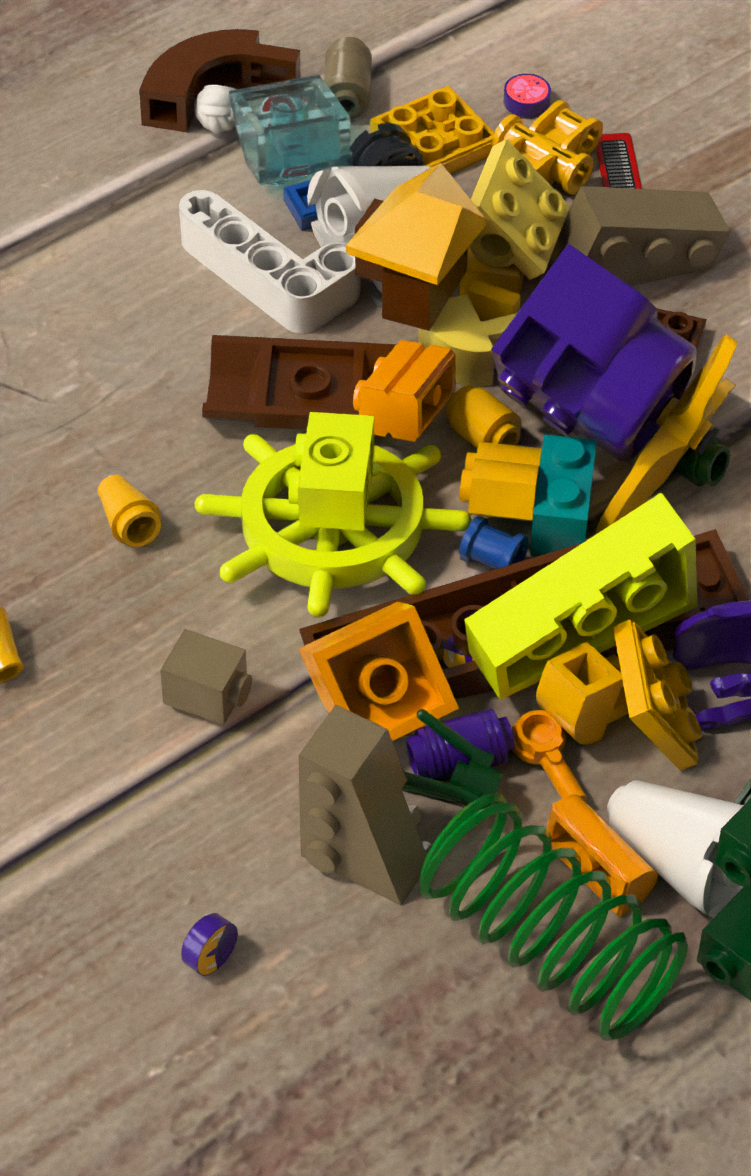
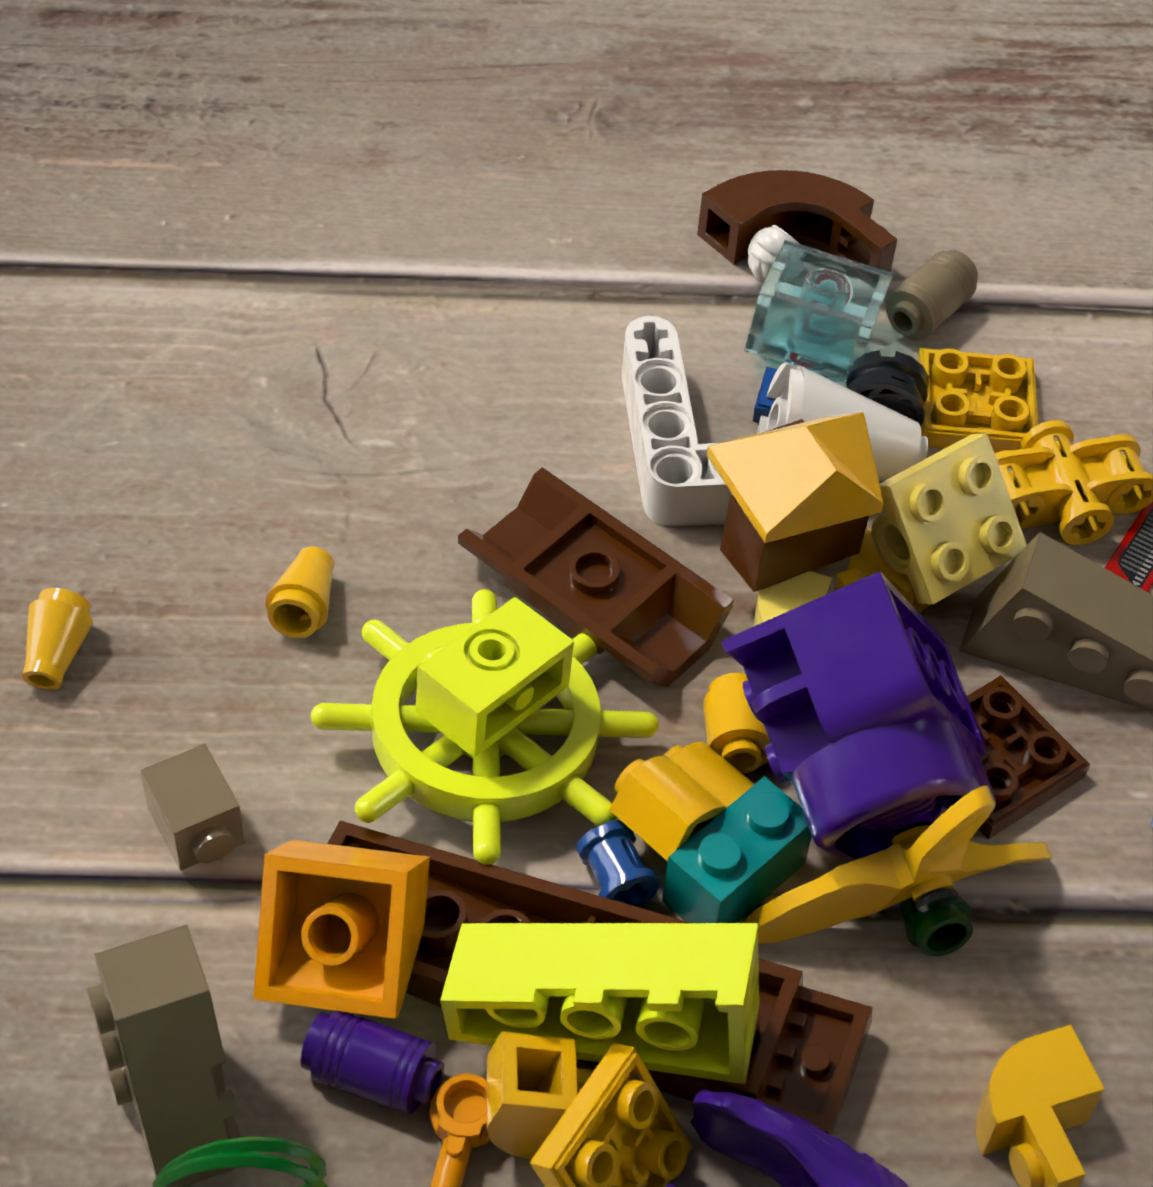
camera: 35 degrees right, 0 degrees up
light orange brick [353,340,456,442] -> none
dark green plant [402,709,503,810] -> none
tile [503,74,551,117] -> none

